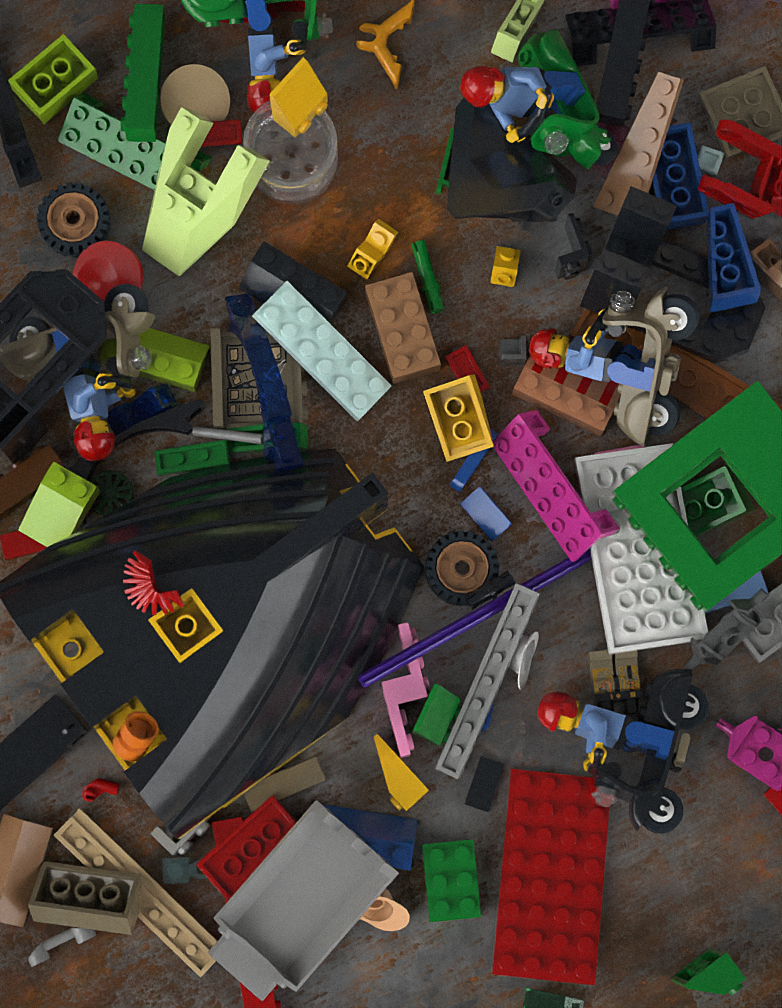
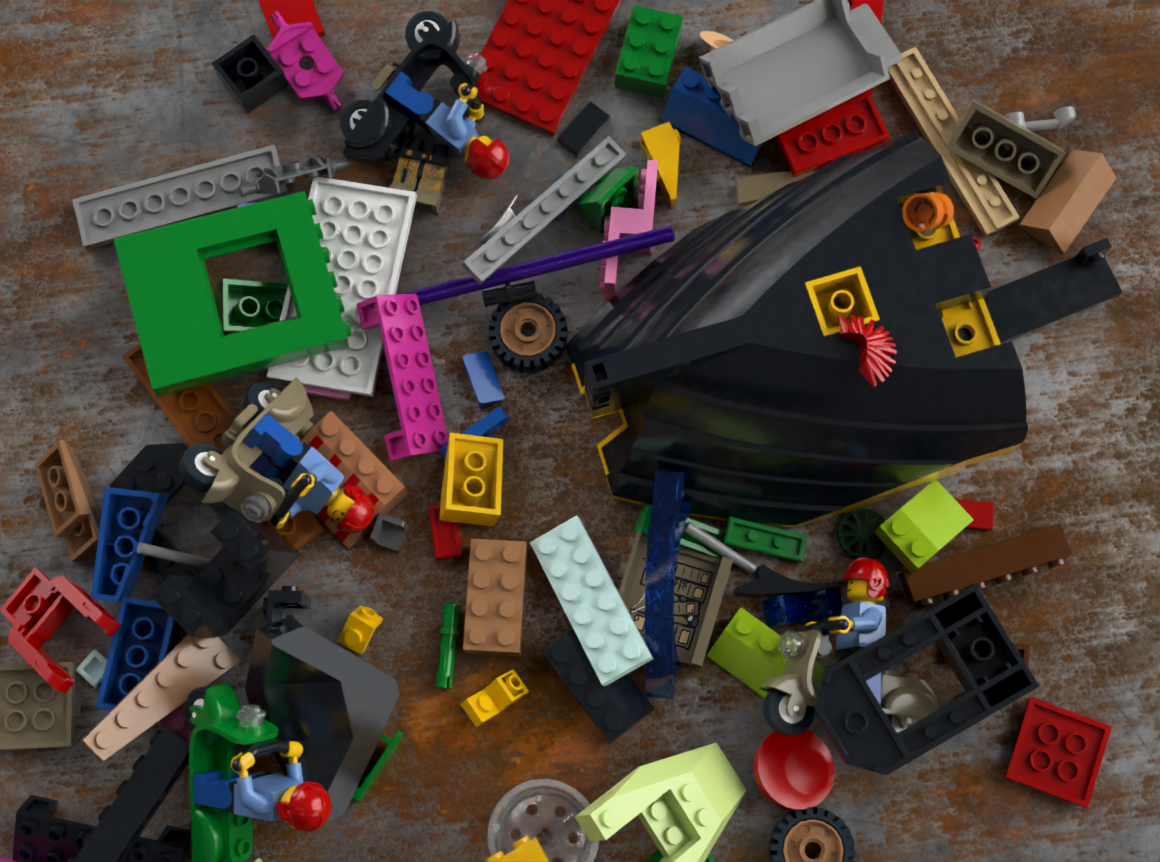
camera: 155 degrees left, 5 degrees down
none -> light grey bar [137,542,211,569]

